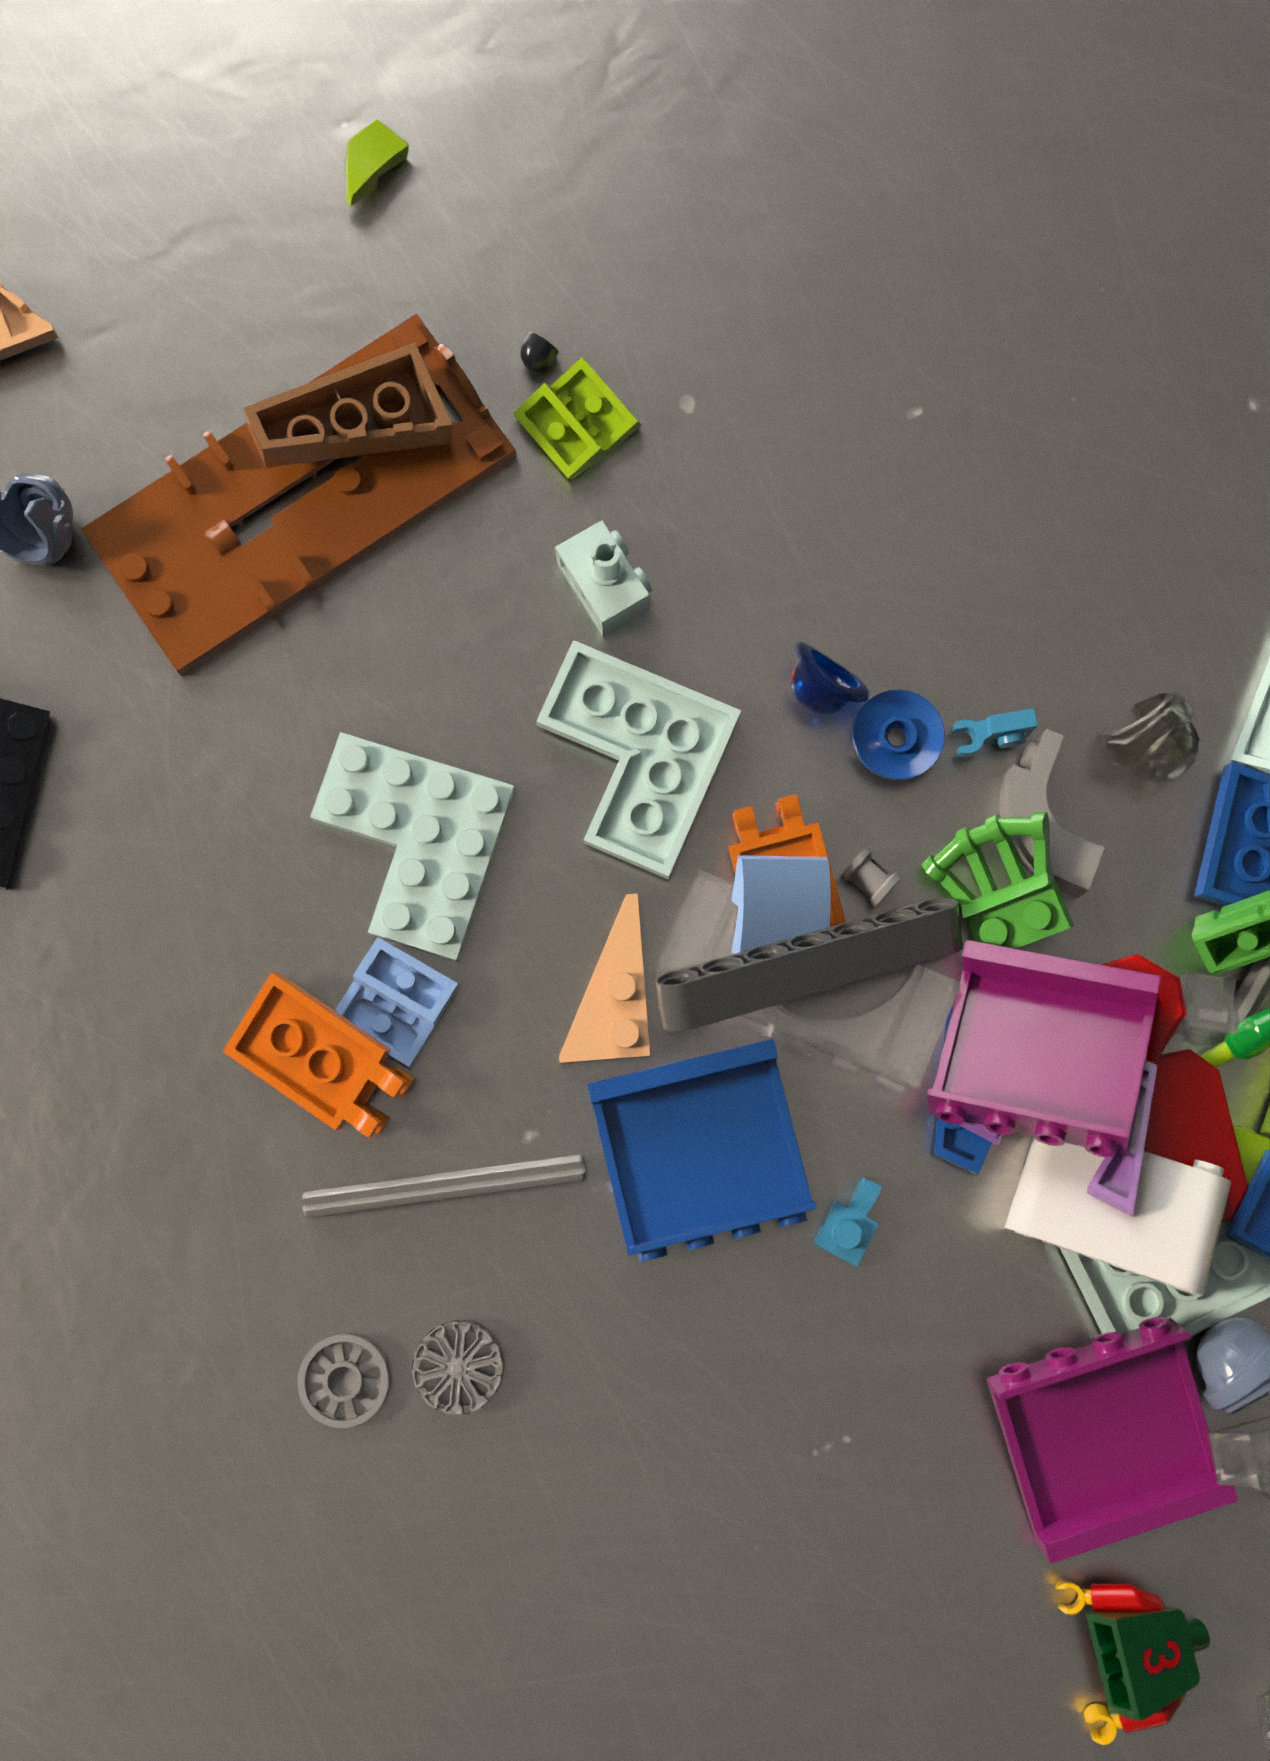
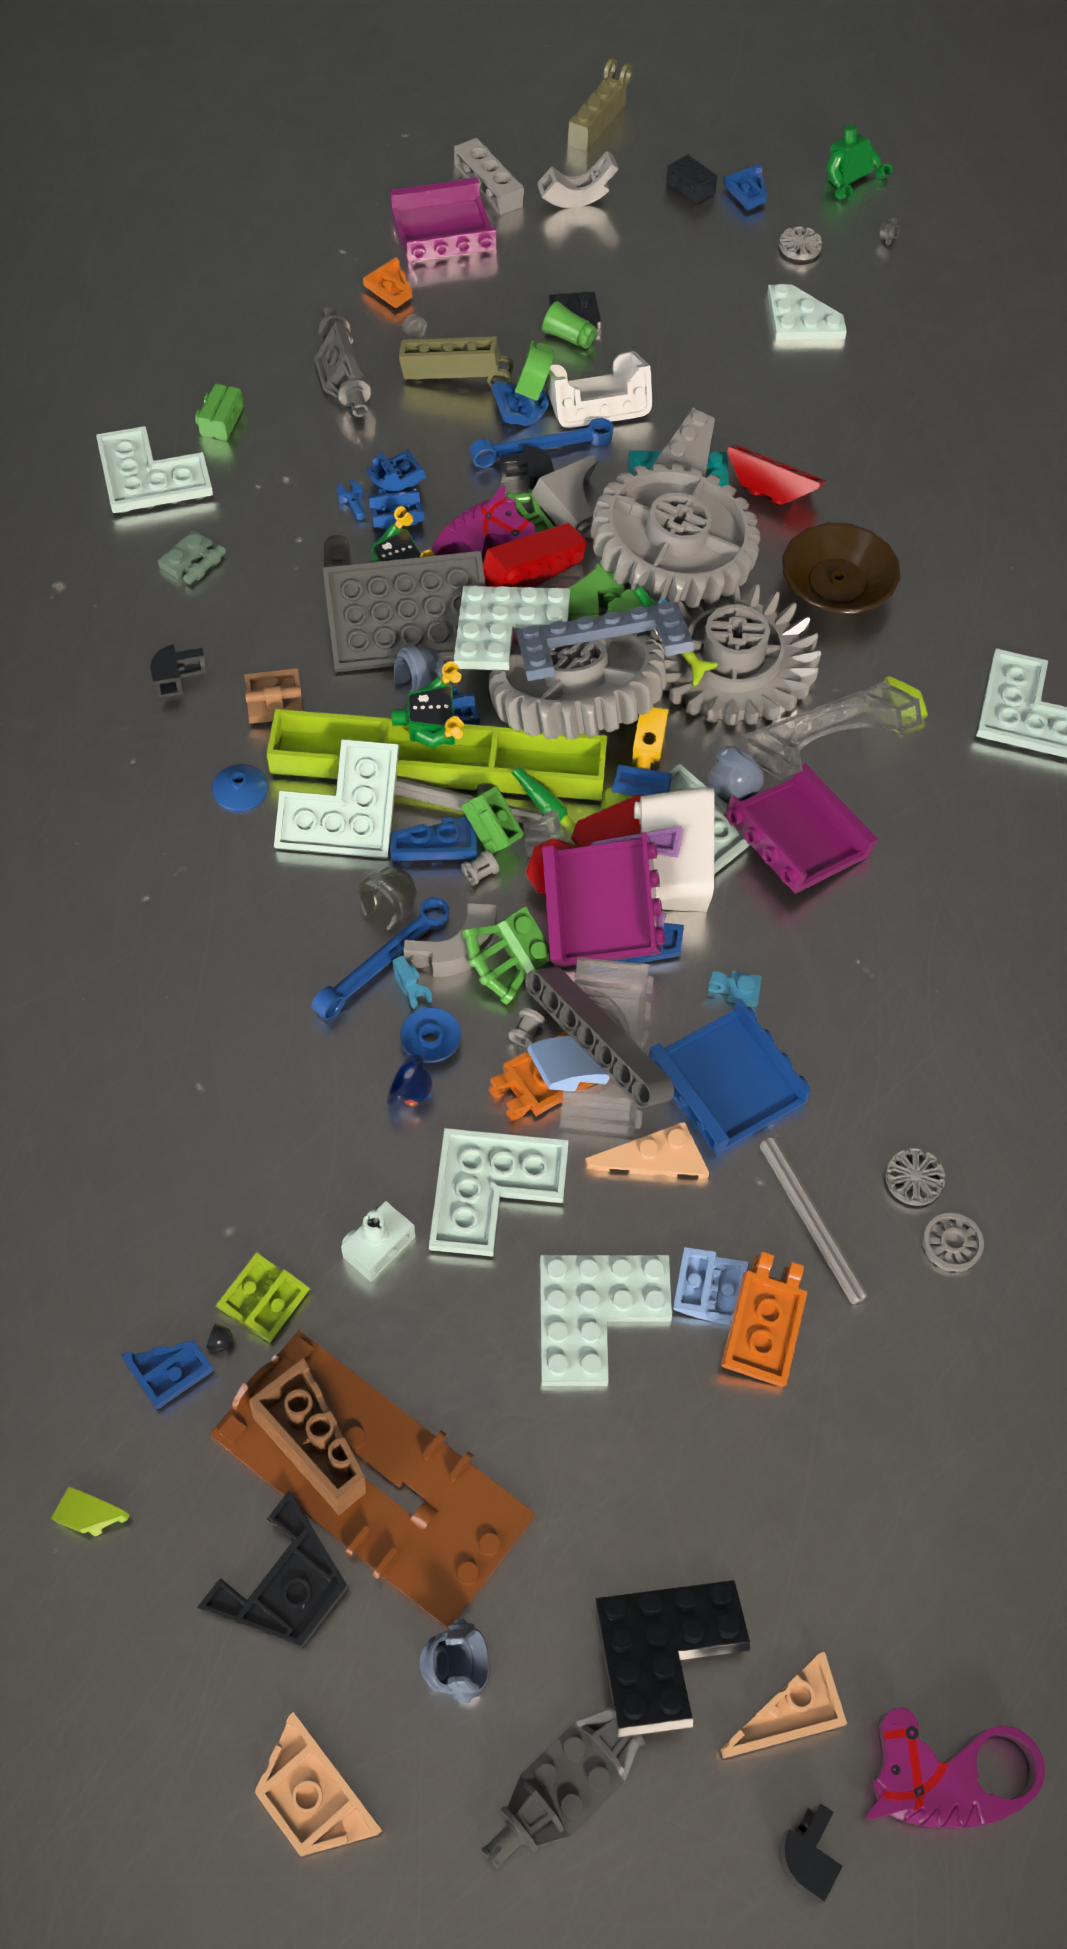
camera: 110 degrees left, 20 degrees down
dark green torso [1055,1579,1210,1745] -> none
none -> blue wing [121,1341,214,1410]
none -> black wing [197,1491,349,1647]
none -> blue piece [311,897,449,1020]
none -> light grey bush [461,850,499,886]

